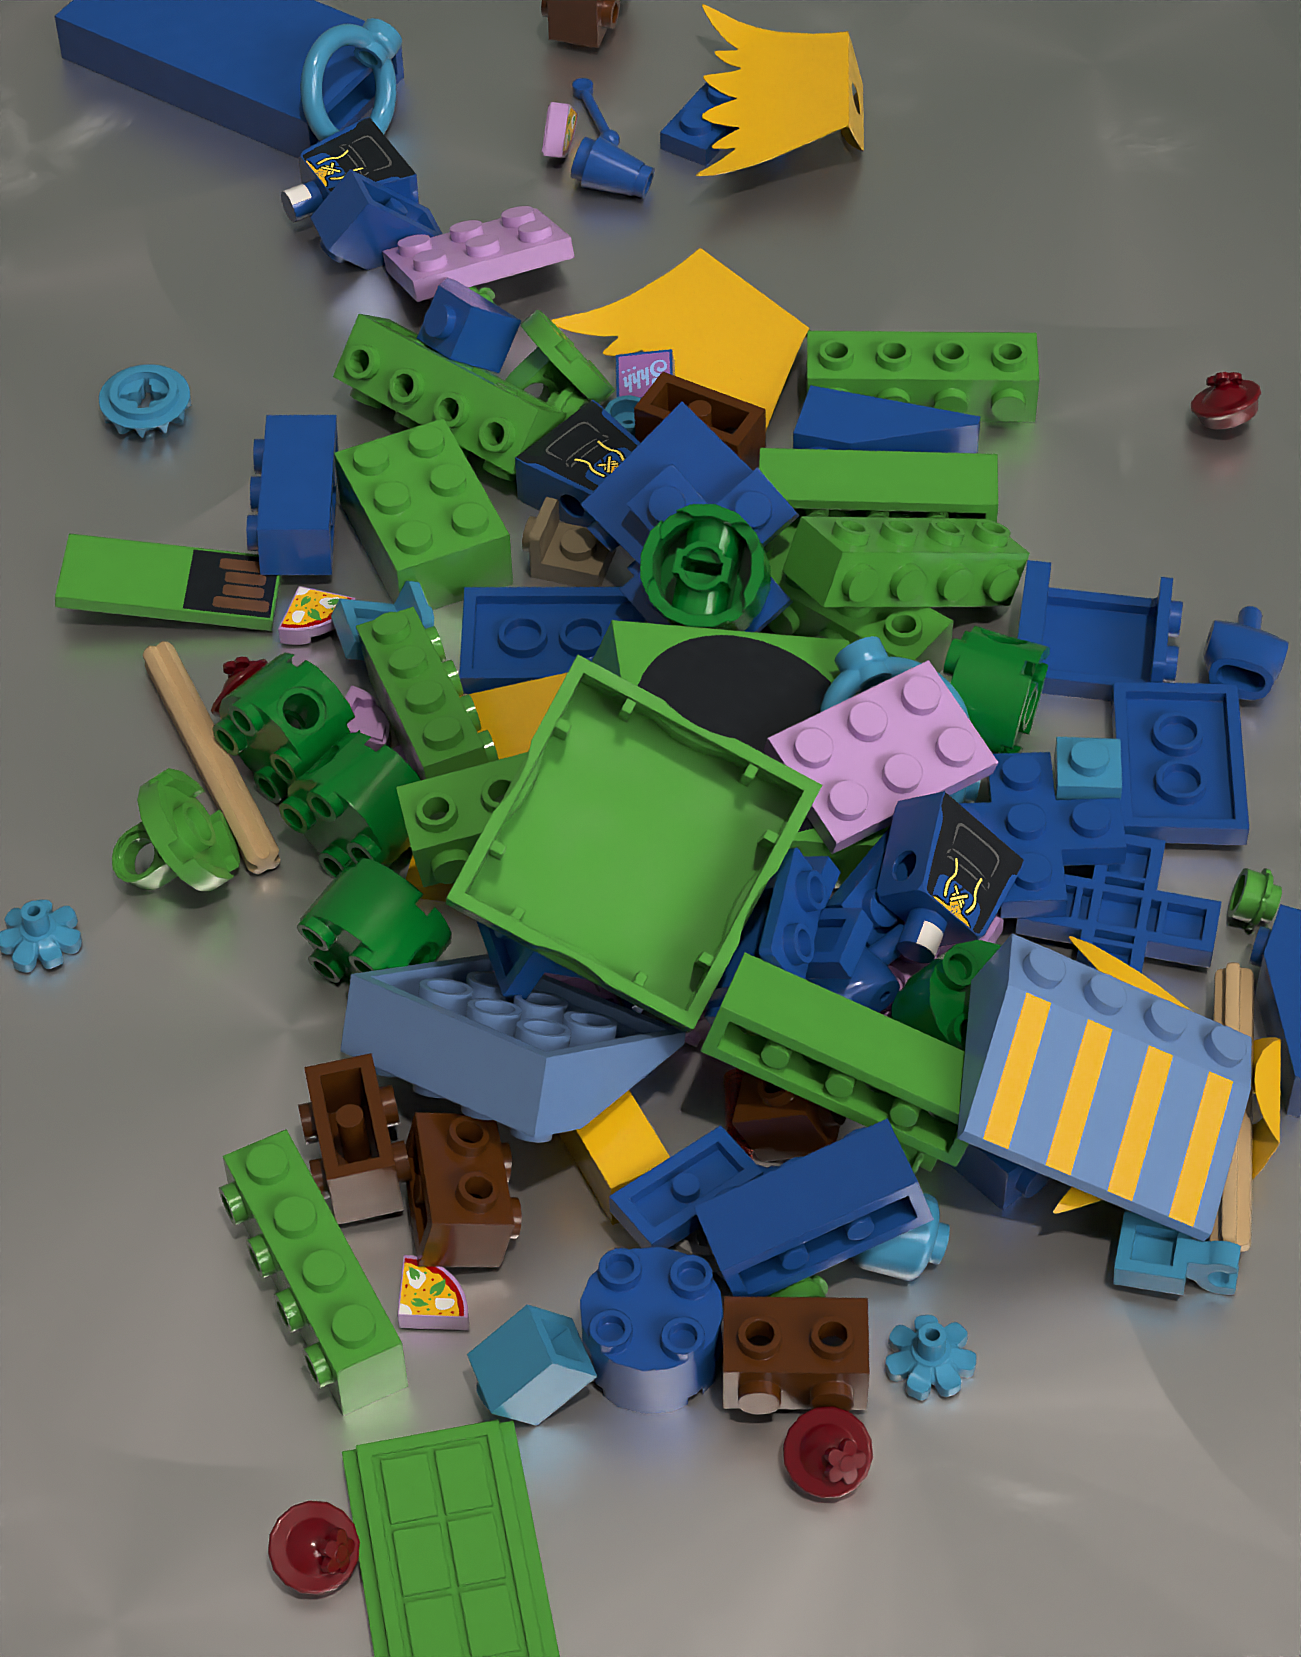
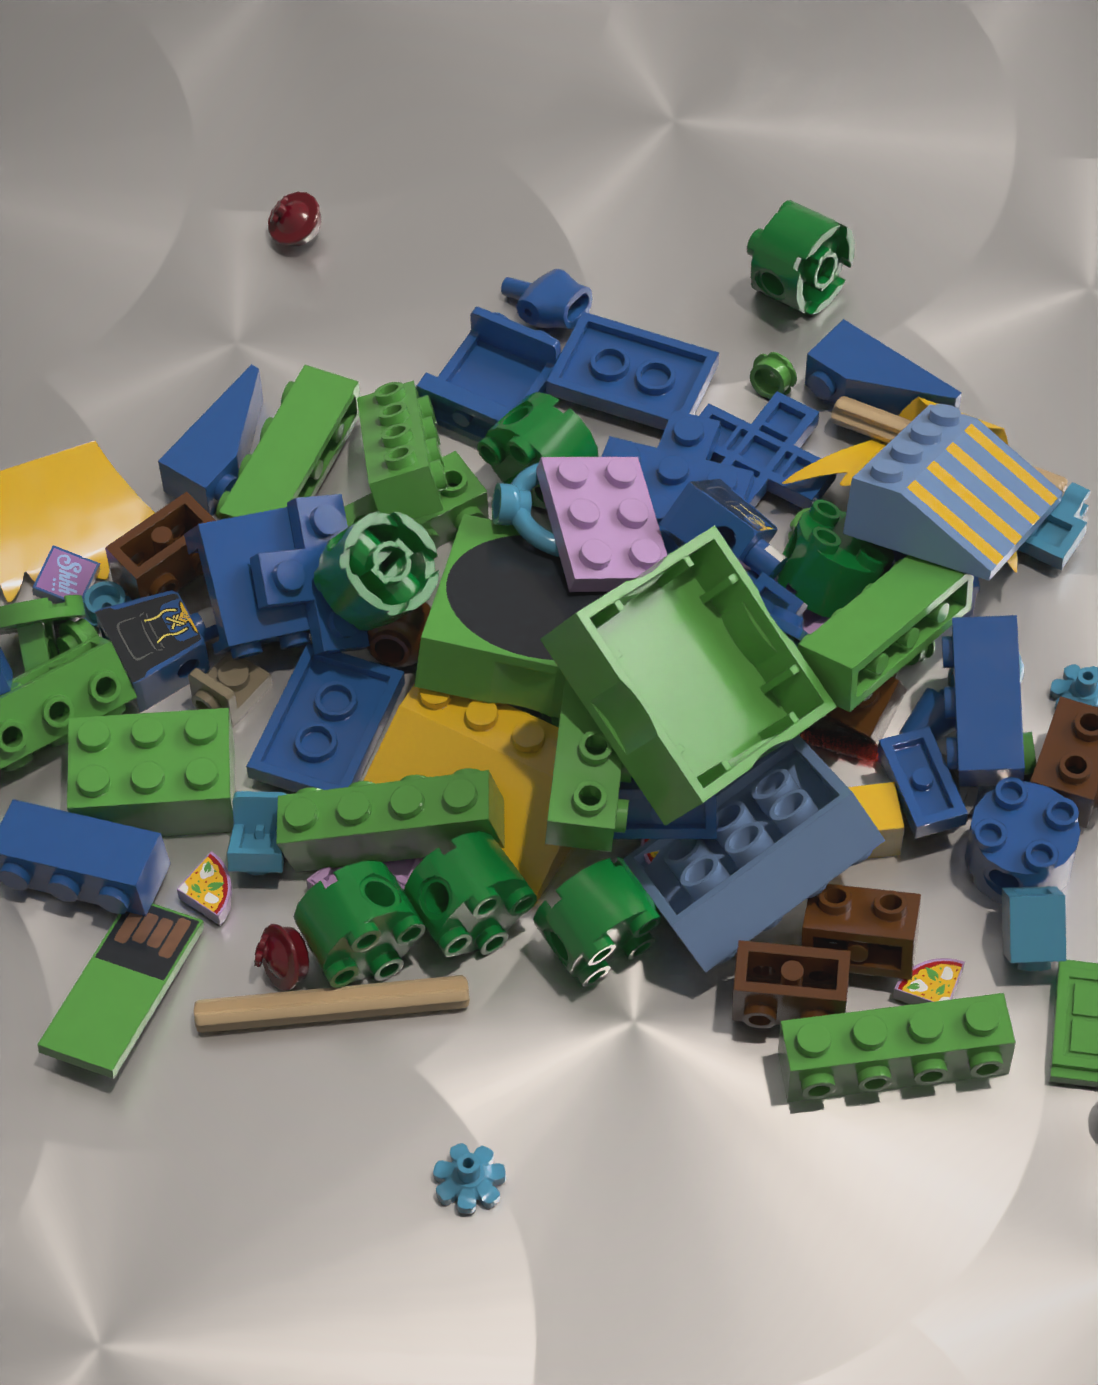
camera: 70 degrees left, 5 degrees up
bright green tile [112,768,240,892] -> none
bright green brick [806,331,1040,422] -> none
dark azure brick [1052,737,1122,800] -> none

